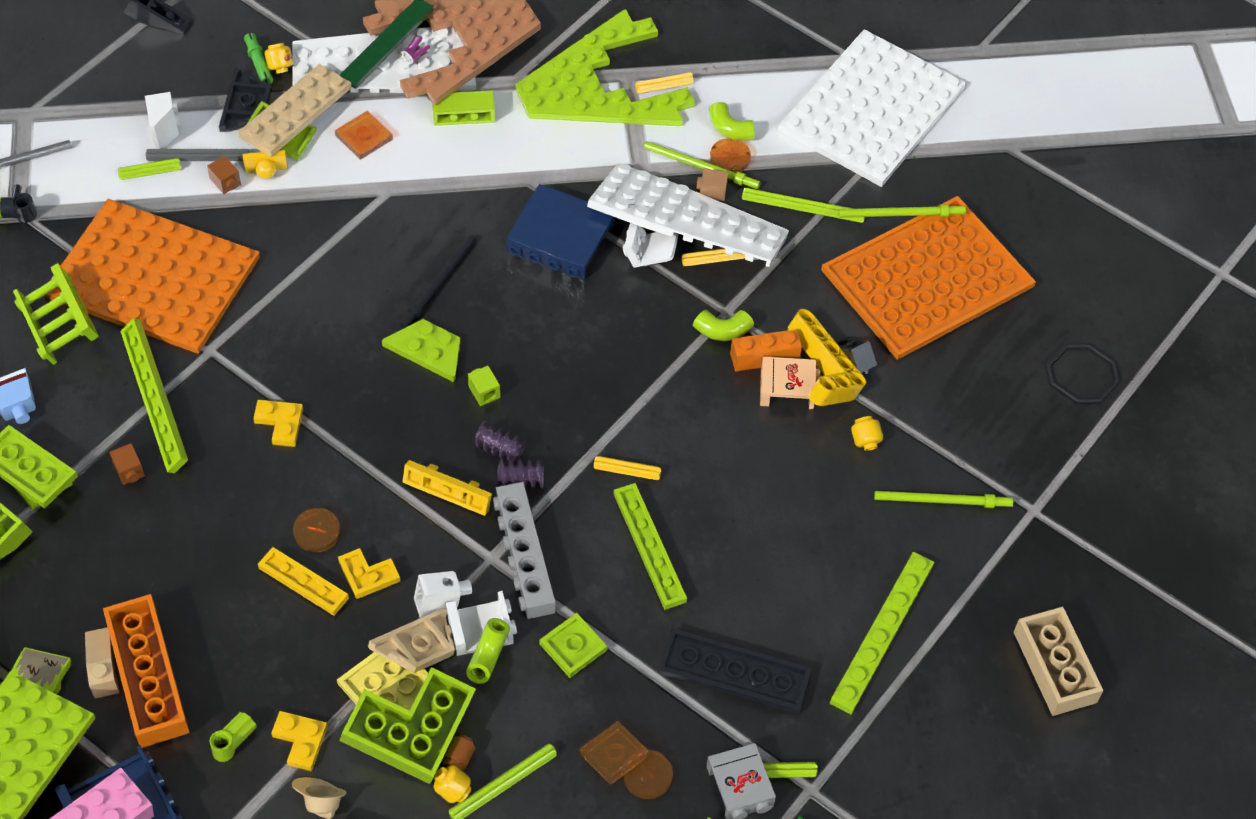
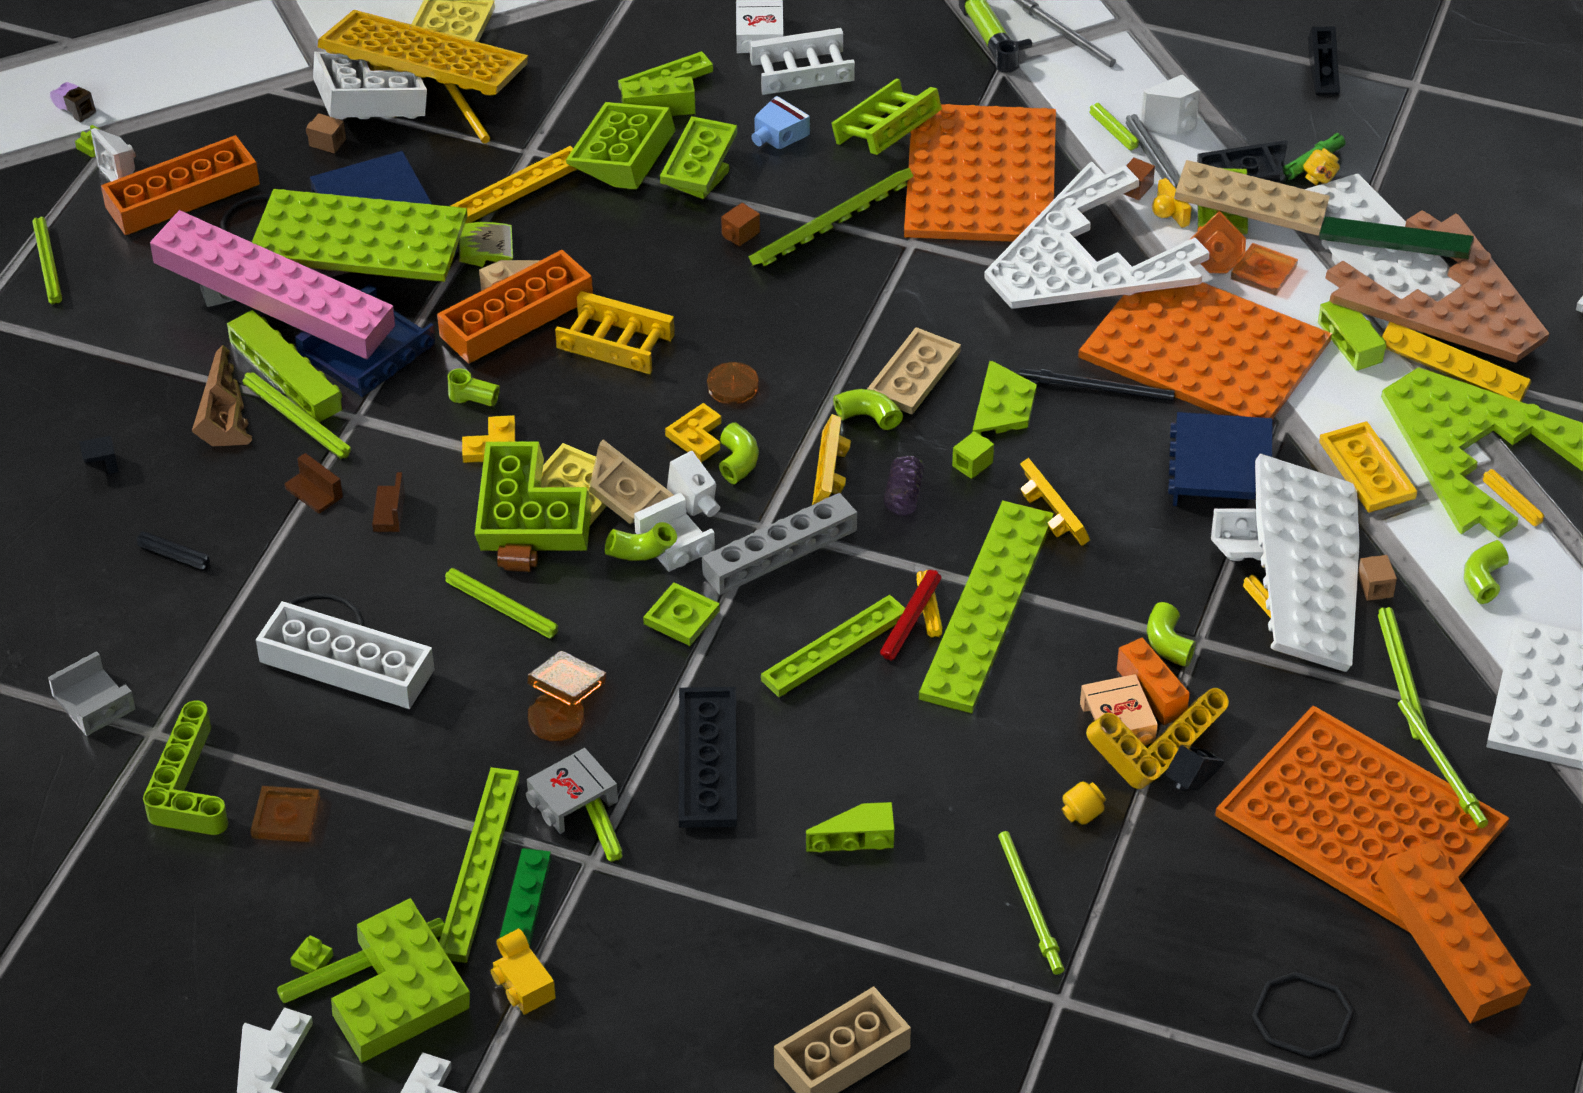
camera: 75 degrees right, 10 degrees down
yellow plate [254,400,303,447] -> none
yellow plate [258,547,349,616] -> none
tan piece [292,777,346,819] -> none
flat silver piece [401,36,430,64] -> none
yellow head [433,765,471,803] -> none
clear purple piece [497,459,544,489] -> none
lime bar [644,141,761,189] -> none
clear orange tile [710,138,751,173] -> none
lime plate [830,552,934,715] -> none
none -> yellow fence [555,291,675,374]
none -> lime cylinder [719,422,759,484]
none -> lime slope [806,802,894,852]
none -> lime cylinder [833,389,903,430]
none -> tan plate [867,327,961,414]
none -> red axle [880,570,942,660]
none -> lime plate [919,500,1054,714]
none -> white wing [985,162,1209,309]
none -> yellow hinge [1020,458,1090,546]
none -> orange plate [1078,282,1332,420]
none -> orange piece [1189,211,1246,273]
none -> yellow plate [1319,421,1417,513]
none -> orange brick [1375,841,1531,1024]
none -> yellow plate [1382,322,1532,402]

